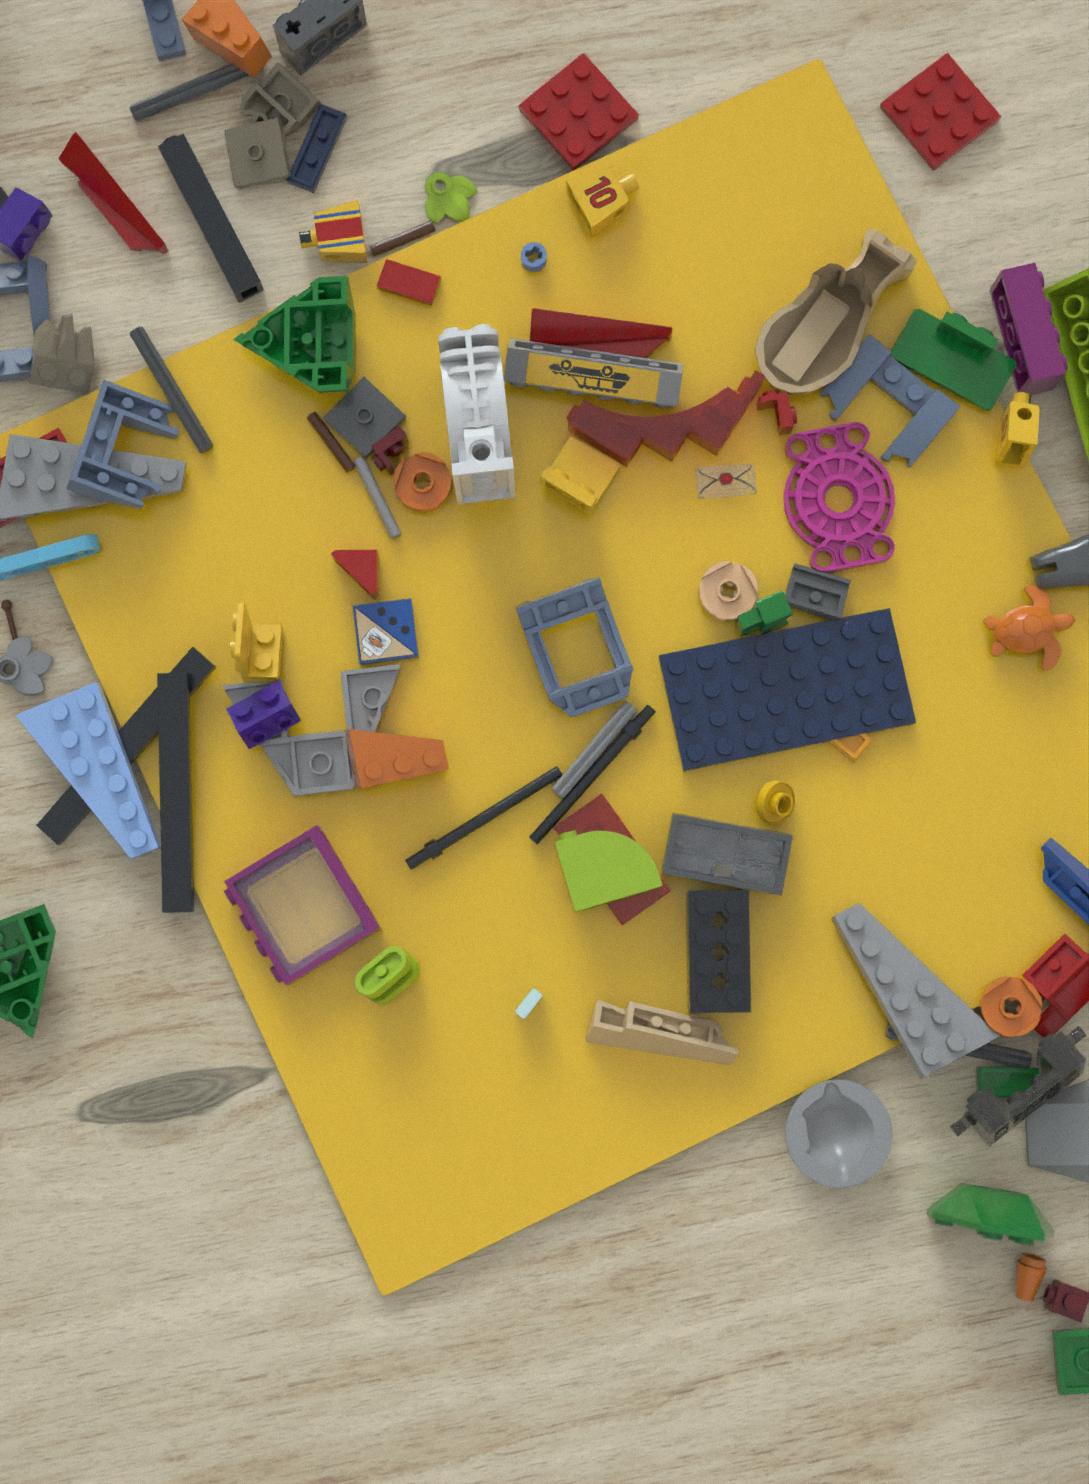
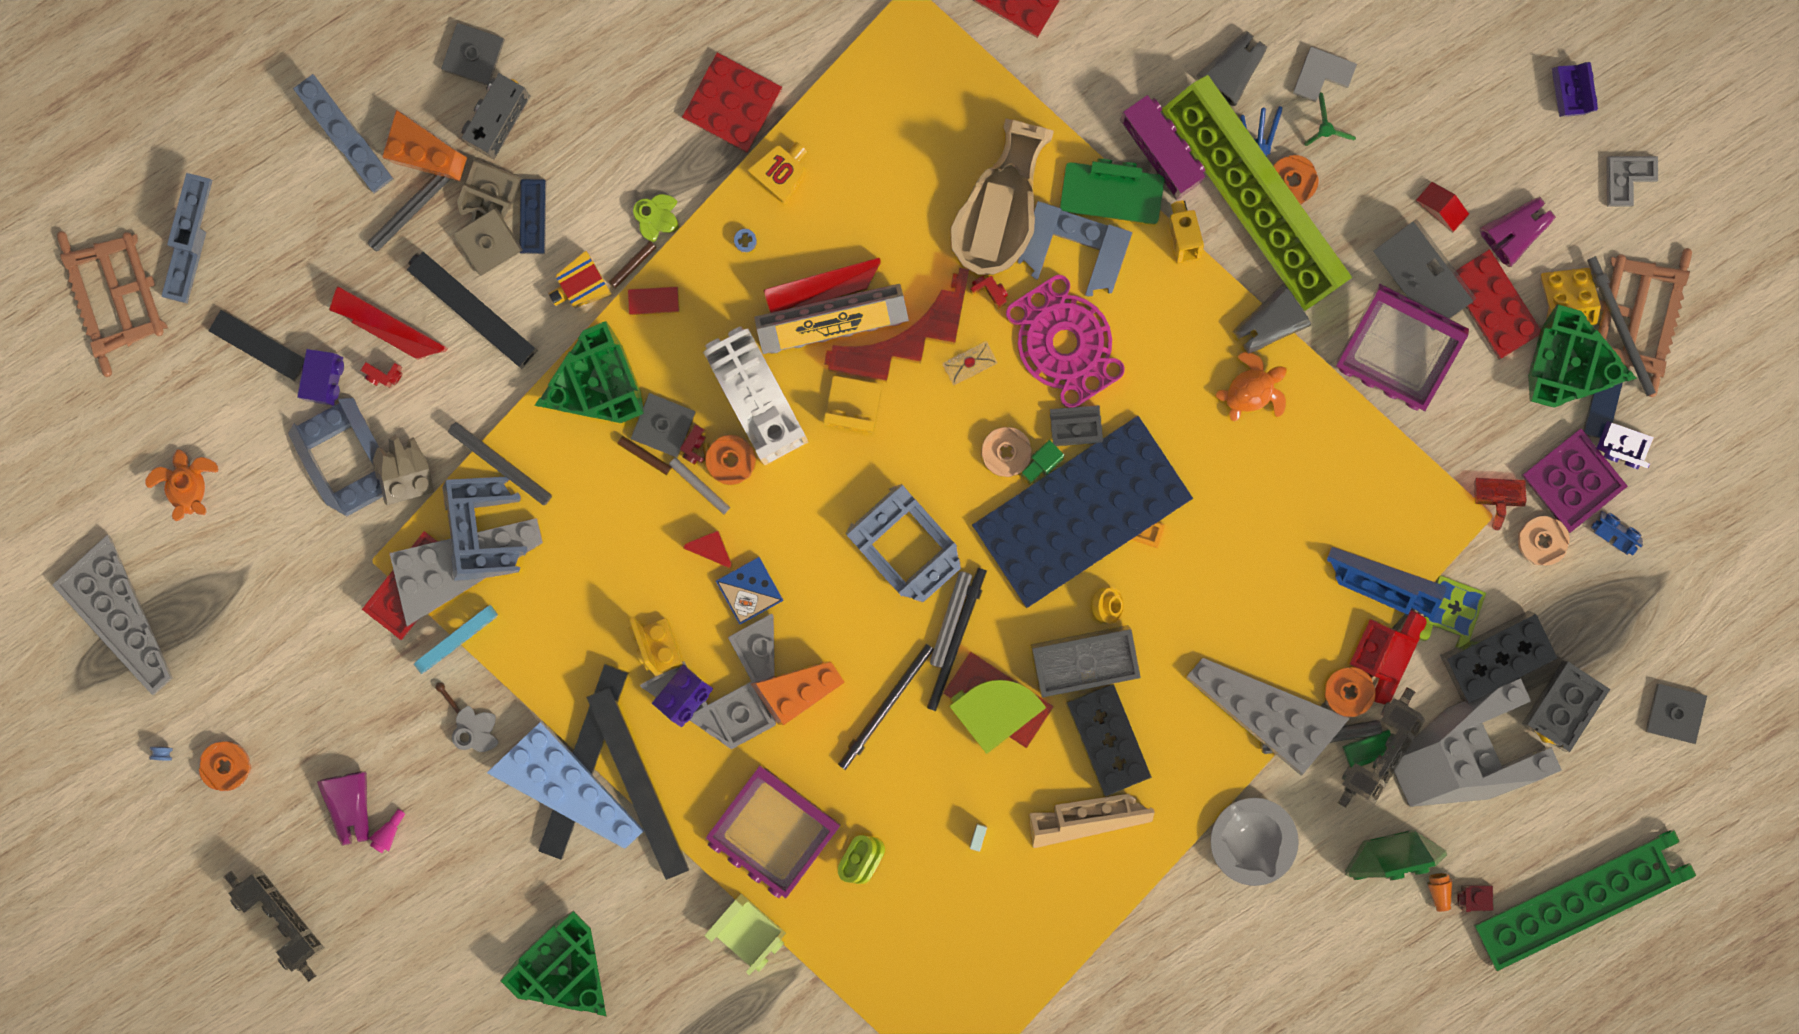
camera: 20 degrees left, 5 degrees up
none -> red bracket [360,362,403,388]
none -> yellowish green panel [704,894,786,976]

